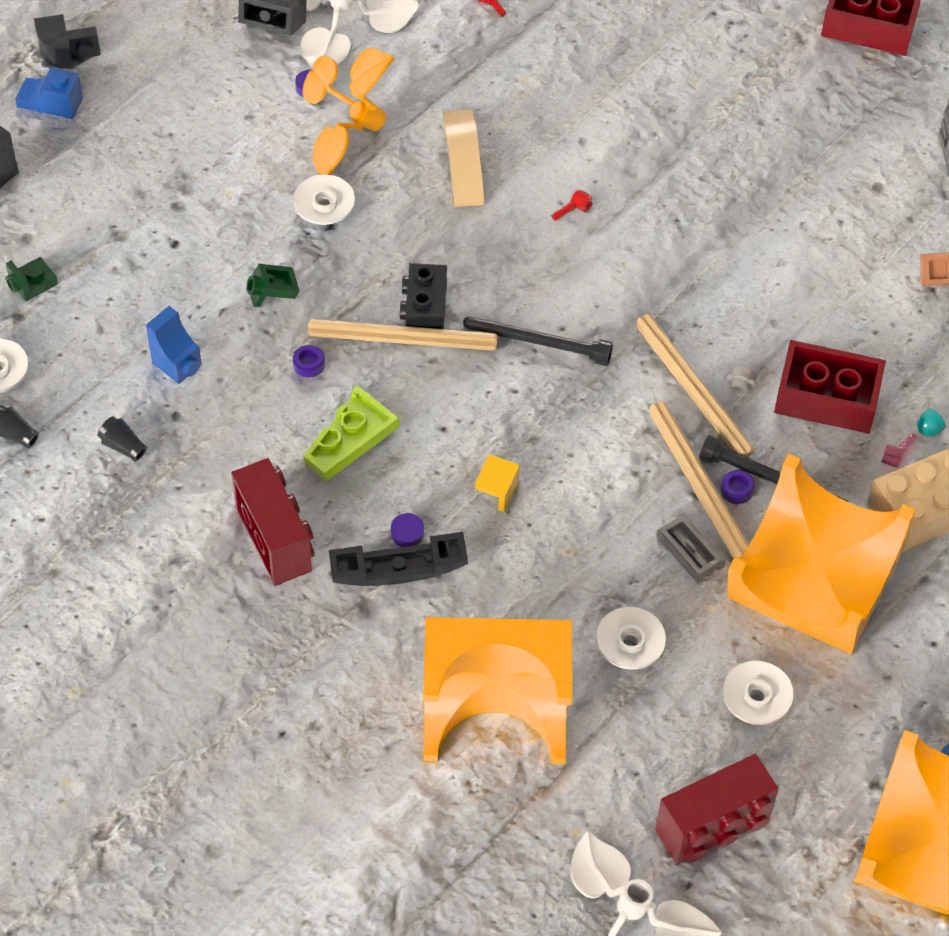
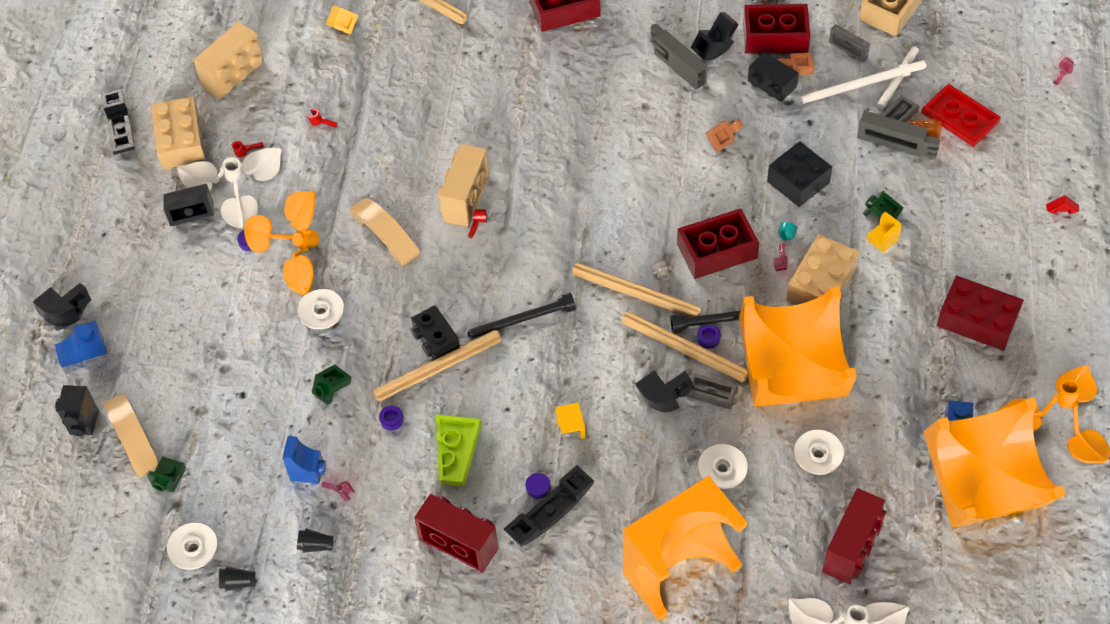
camera: 30 degrees left, 0 degrees up
none -> tan slope [103,393,159,478]
none -> clear pink hand [321,481,355,501]
none -> tan brick [437,144,489,228]
none -> black brick [635,370,694,412]

